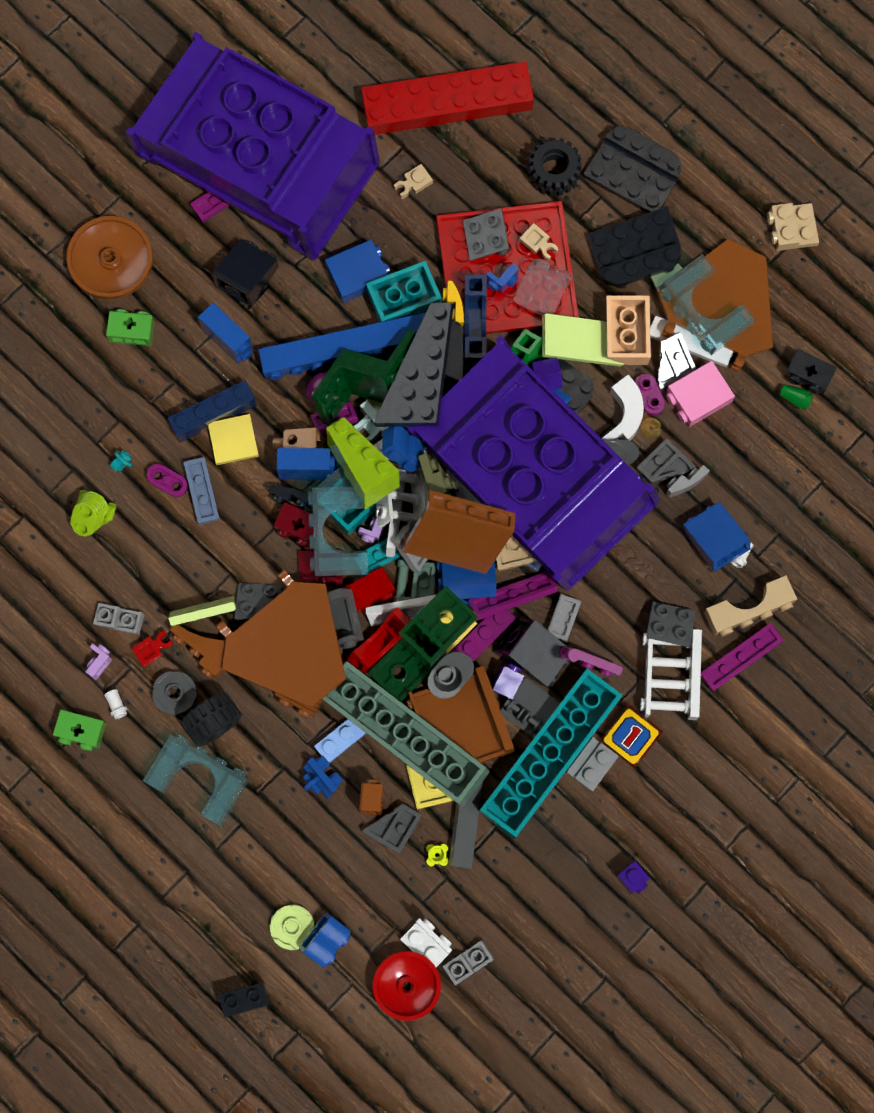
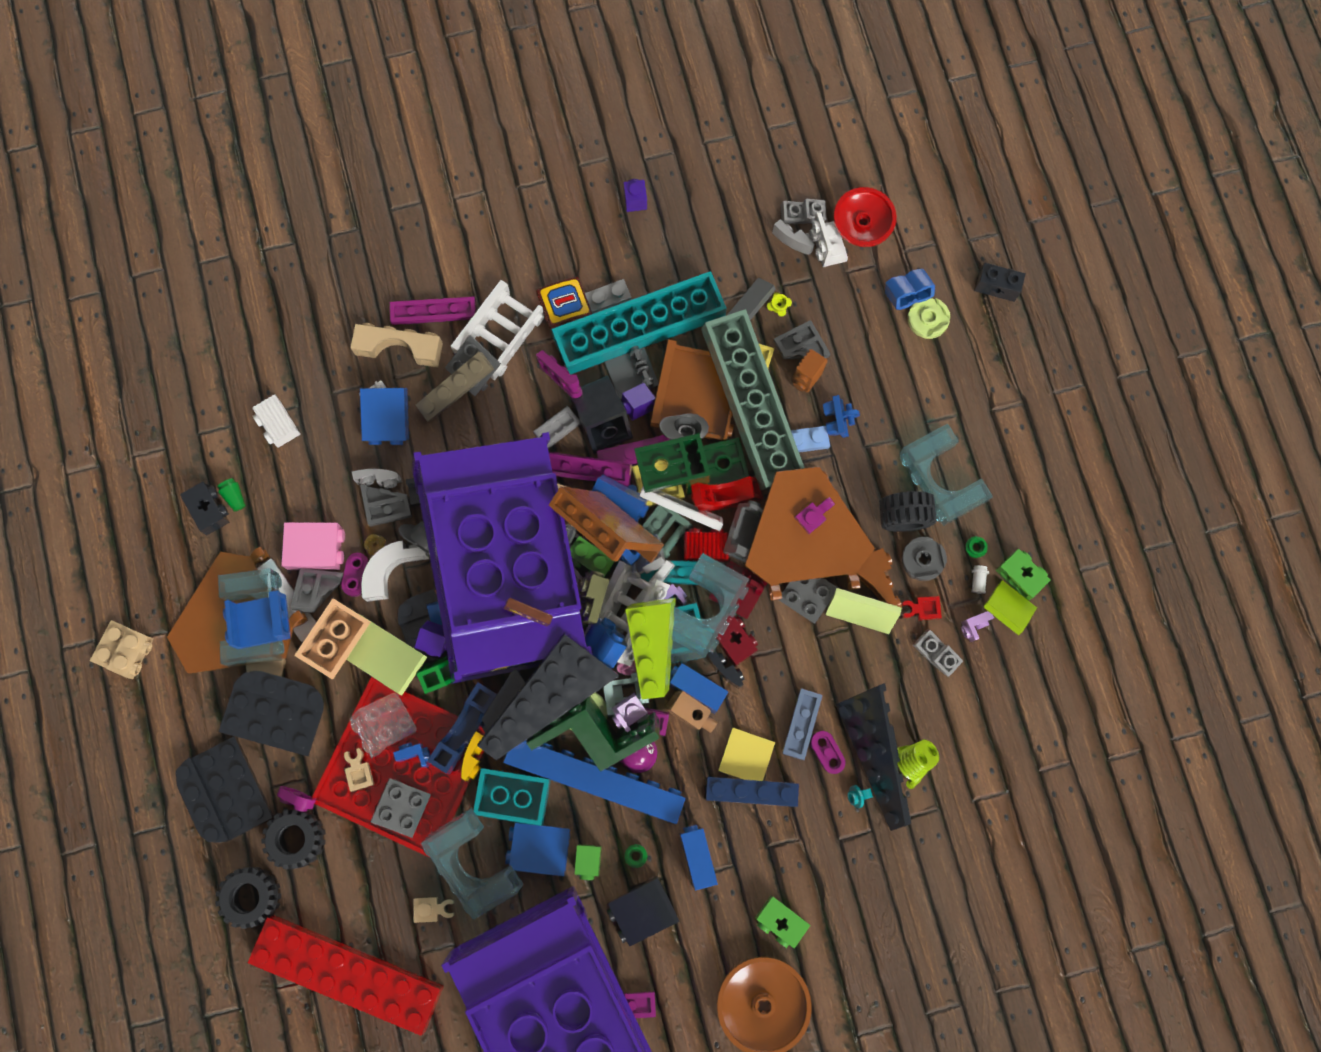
camera: 150 degrees left, 0 degrees up
none -> black tyre [215,867,281,929]
none -> blue panel [223,590,291,649]
none -> white brick [253,395,300,448]
none -> magenta plate [277,786,316,812]
none -> dark tan plate [416,352,494,422]
none -> clear light blue arch [420,808,524,920]
none -> copper tile [503,598,553,627]
none -> bright green brick [575,844,602,880]
none -> lavender bracket [612,693,647,732]
none -> green plate [624,844,647,868]
none -> light grey slope [772,219,814,255]
none -> magenta plate [794,497,835,534]
none -> black wing [836,683,911,831]
none -> green plate [965,536,988,558]
none -> lime tile [984,580,1037,635]

